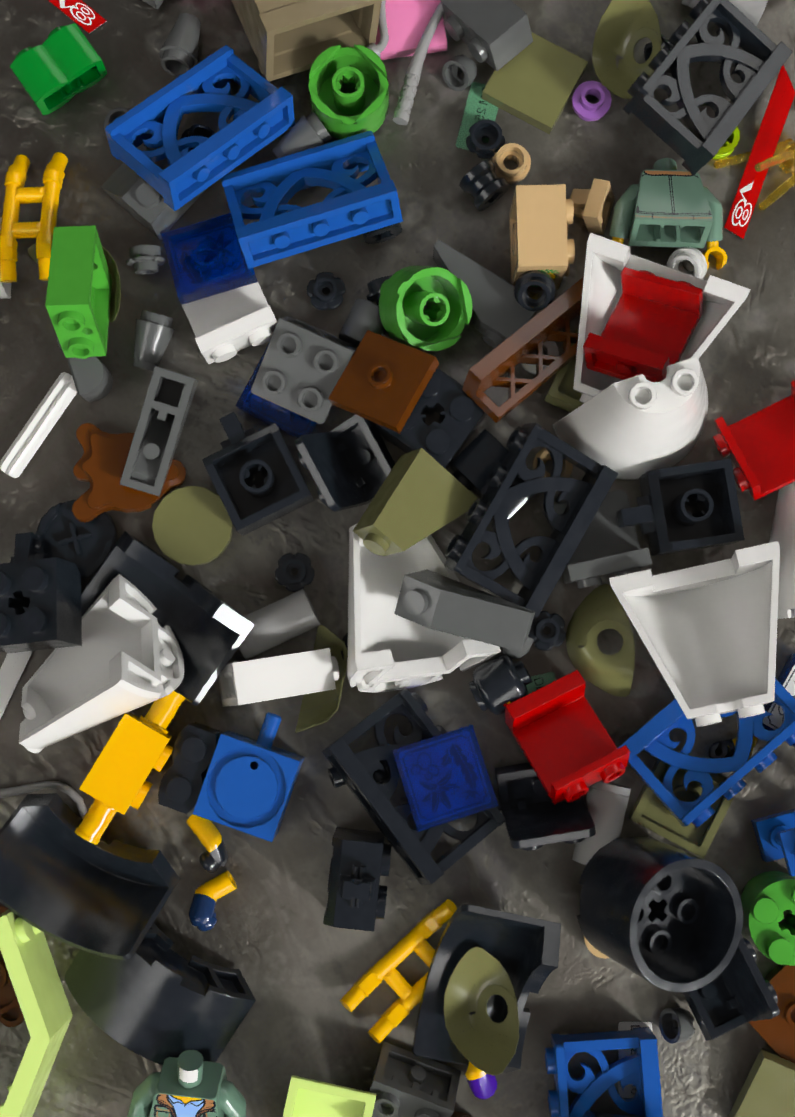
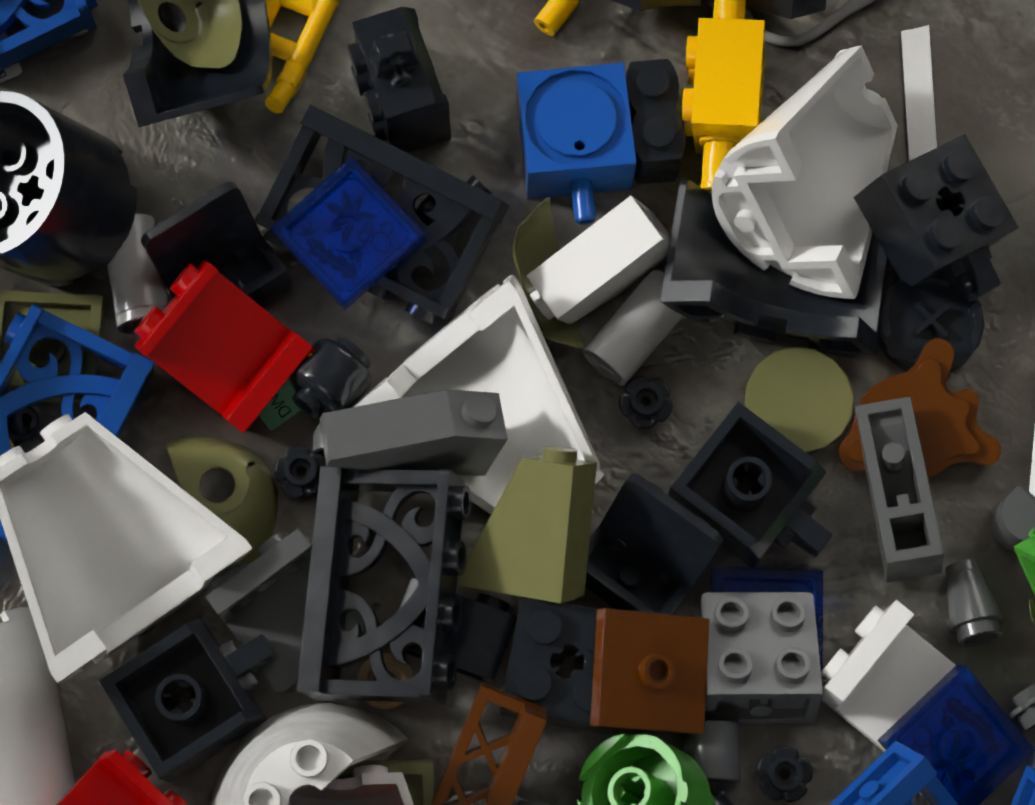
camera: 150 degrees right, 10 degrees down
arm [186,814,229,873] -> none

